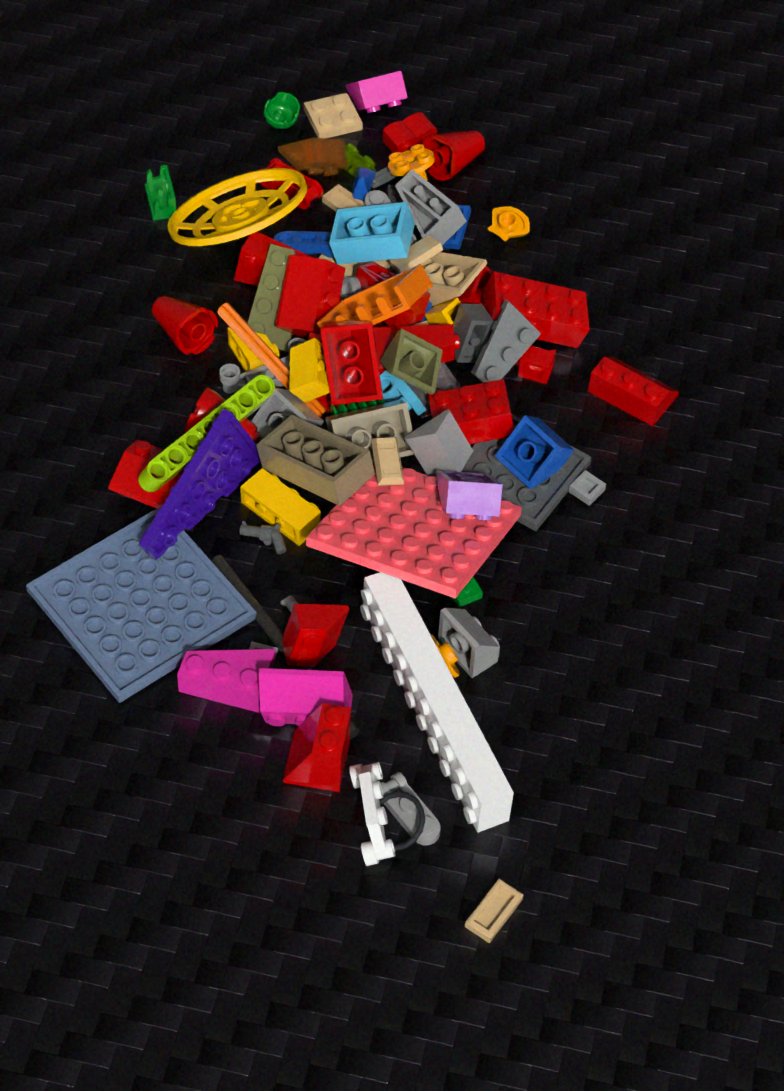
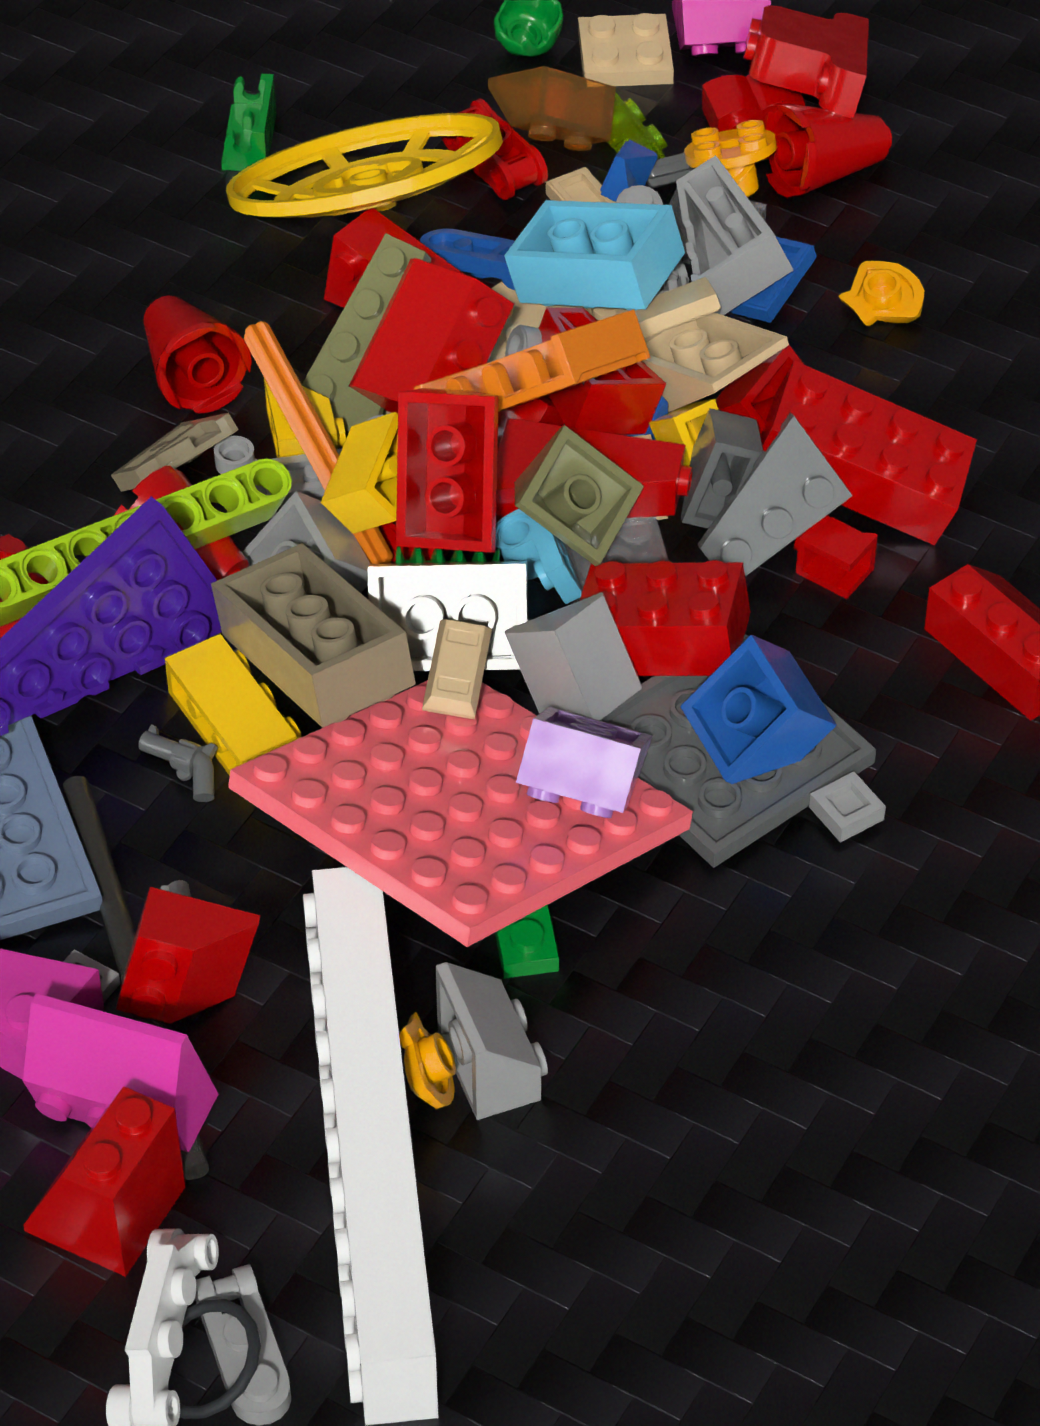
camera: 20 degrees right, 5 degrees down
none -> dark tan wing [111,413,239,492]
none -> red brick [743,5,869,119]

